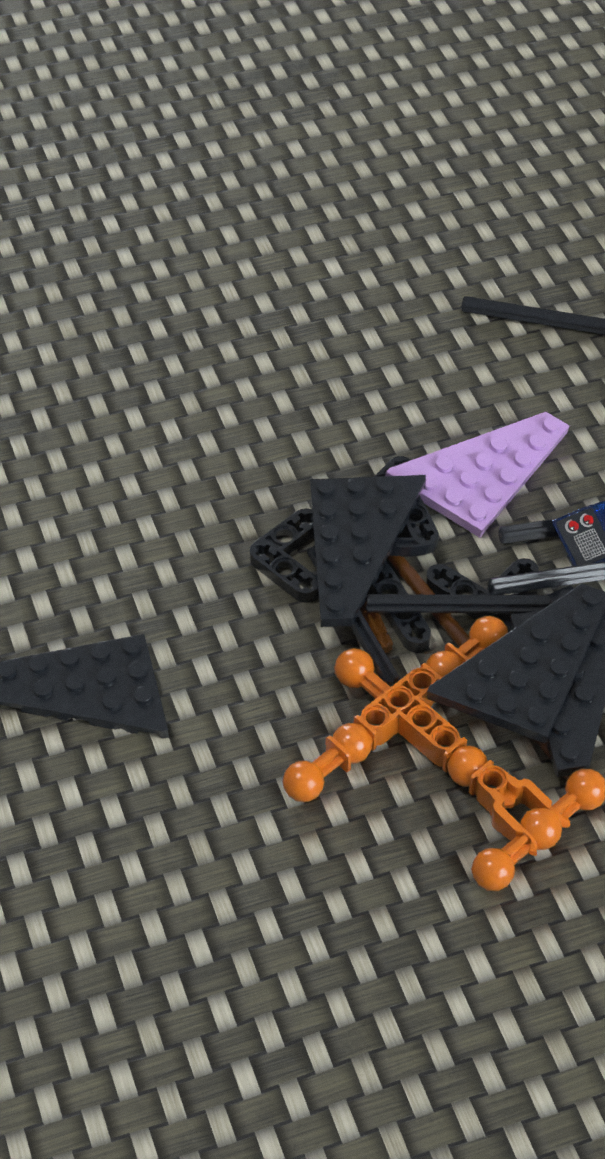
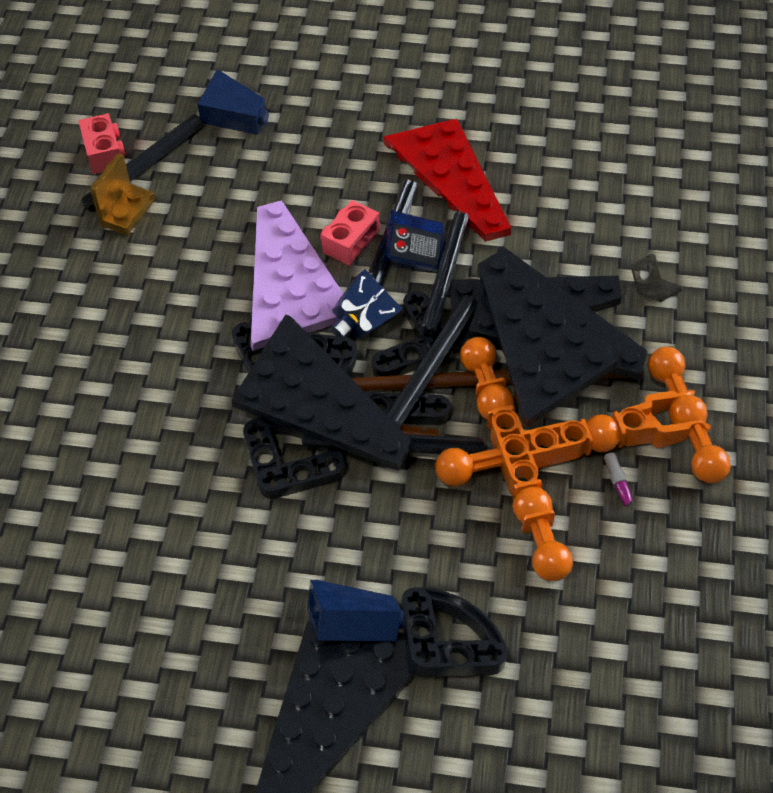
camera: 60 degrees left, 5 degrees up
none -> coral brick [78,113,125,174]
none -> pearl gold bracket [90,153,155,235]
none -> dark blue slope [307,580,404,641]
none -> coral brick [320,200,380,266]
none -> dark blue torso [331,269,403,339]
none -> black beam [400,587,507,677]
none -> piece [604,452,633,506]

